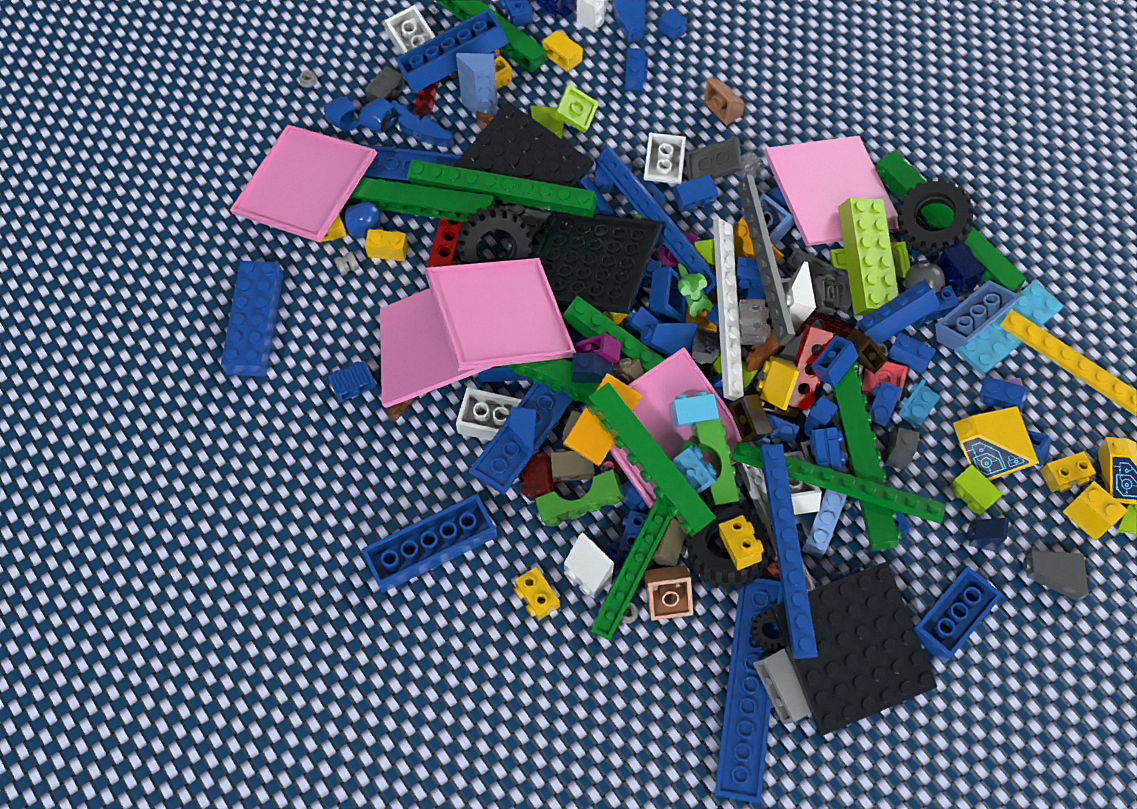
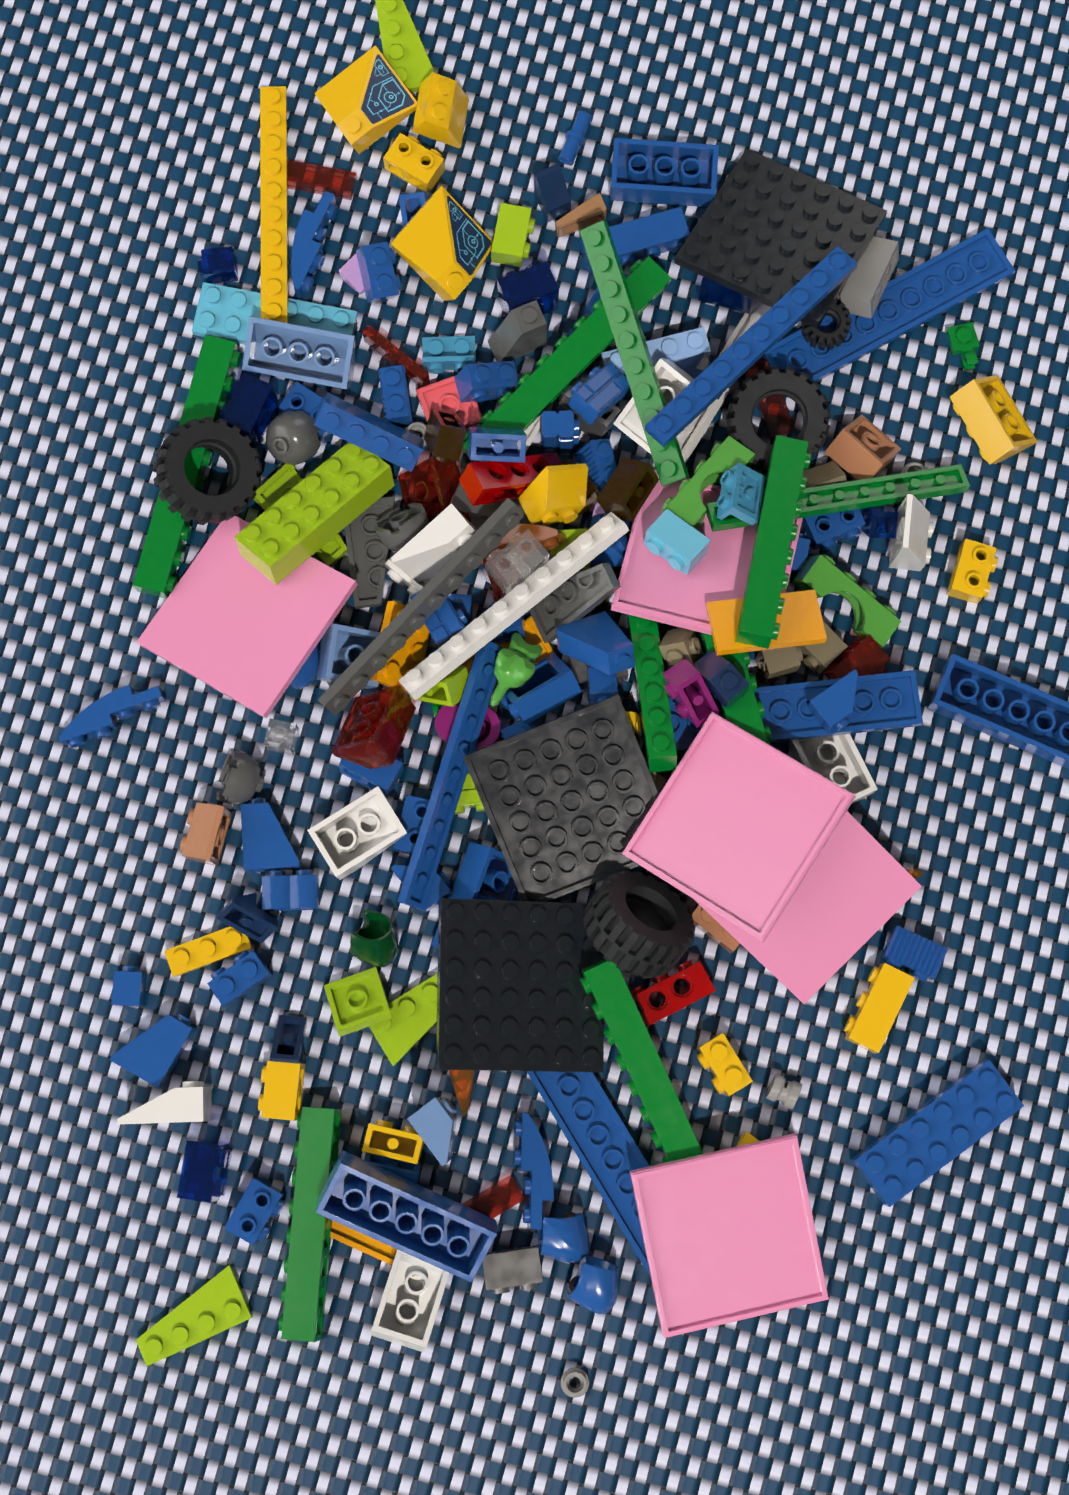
camera: 130 degrees left, 15 degrees up
blue piece [345,202,381,238] -> none
green brick [407,159,597,218] -> none
dark grey tile [685,136,743,181] -> none
yellow brick [719,515,764,571] -> none
dark grey slope [1023,551,1088,601] -> none
none -> blue slope [59,685,166,748]
none -> yellow plate [164,927,253,977]
none -> clear blue brick [198,246,239,284]
none -> dark grey cylinder [216,748,264,805]
none -> dark blue slope [216,893,278,944]
none -> blue slope [241,799,302,873]
none -> blue brick [262,870,319,911]
none -> dark blue slope [270,1015,307,1064]
none -> clear red tile [287,160,357,200]
none -> blue slope [291,191,338,299]
none -> clear red slope [331,685,416,769]
none -> dark green piece [350,910,398,968]
none -> clear red tile [362,325,430,388]
none -> clear blue brick [497,261,559,318]
none -> medium nougat slope [556,193,607,237]
none -> blue pin [558,110,593,166]
none -> blue brick [580,207,690,274]
none -> yellow brick [844,963,915,1054]
none -> green plate [946,322,980,371]
none -> yellow slope [950,375,1038,465]

